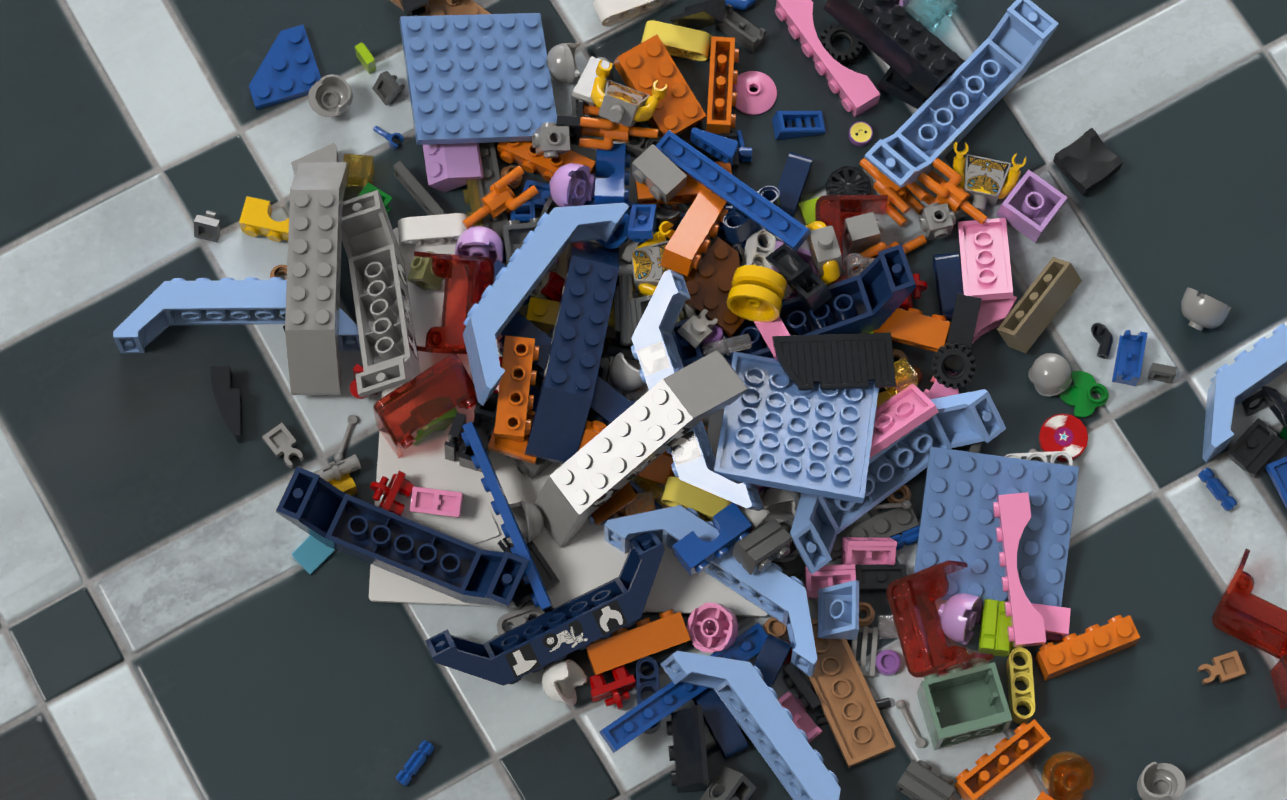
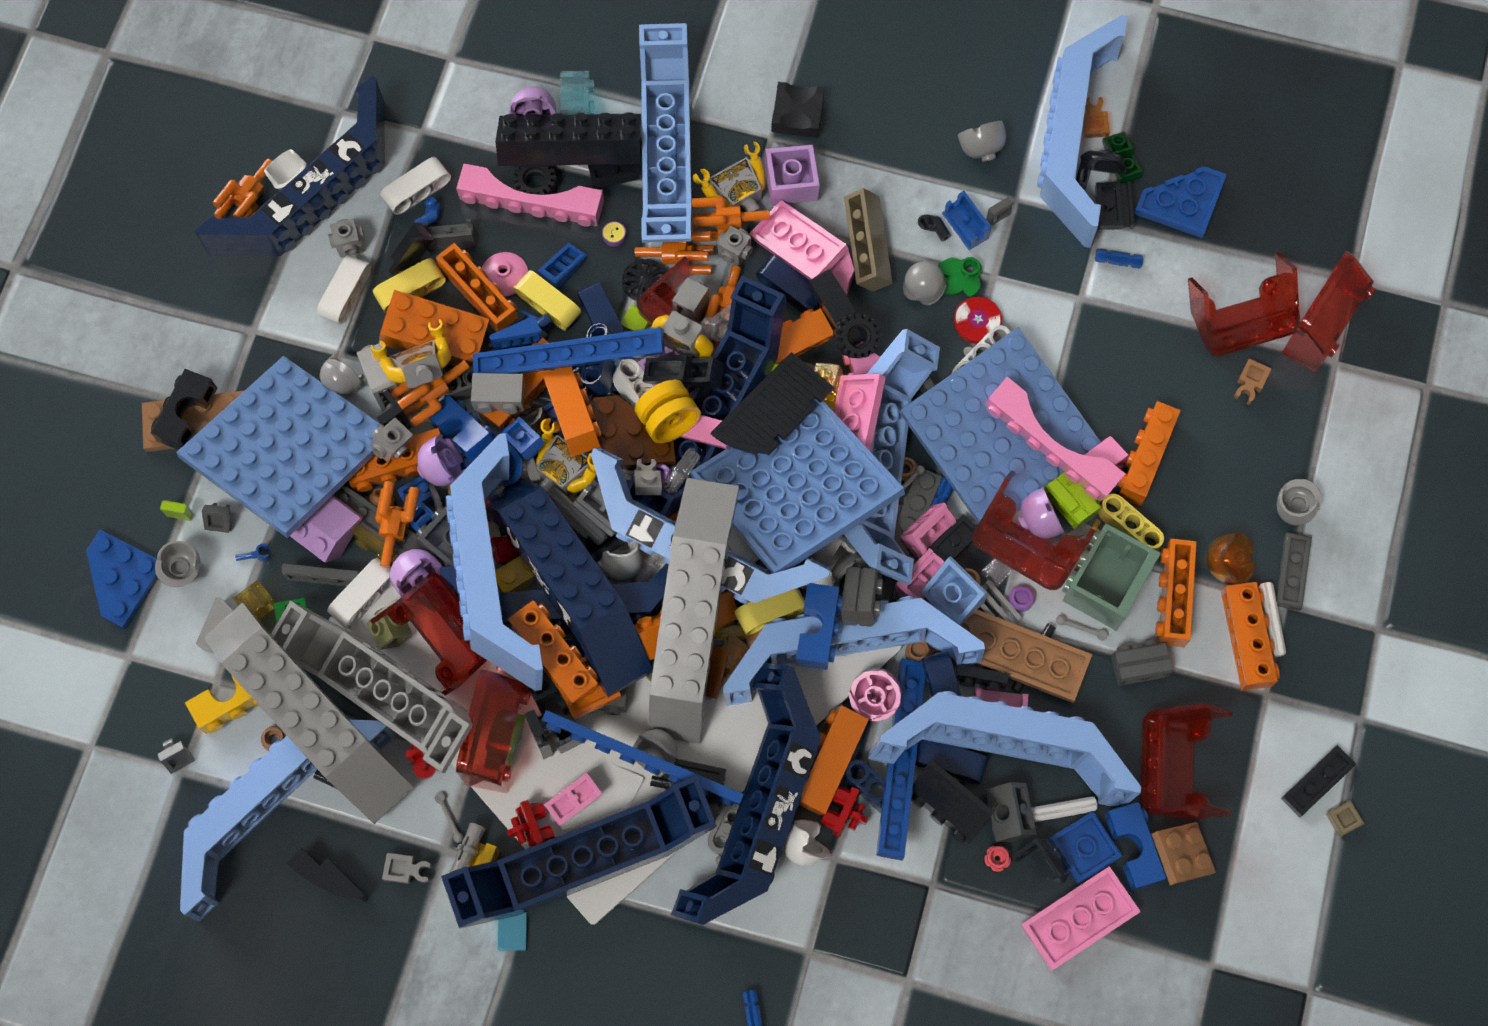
camera: 40 degrees left, 0 degrees up
none -> light yellow beam [513,270,582,331]

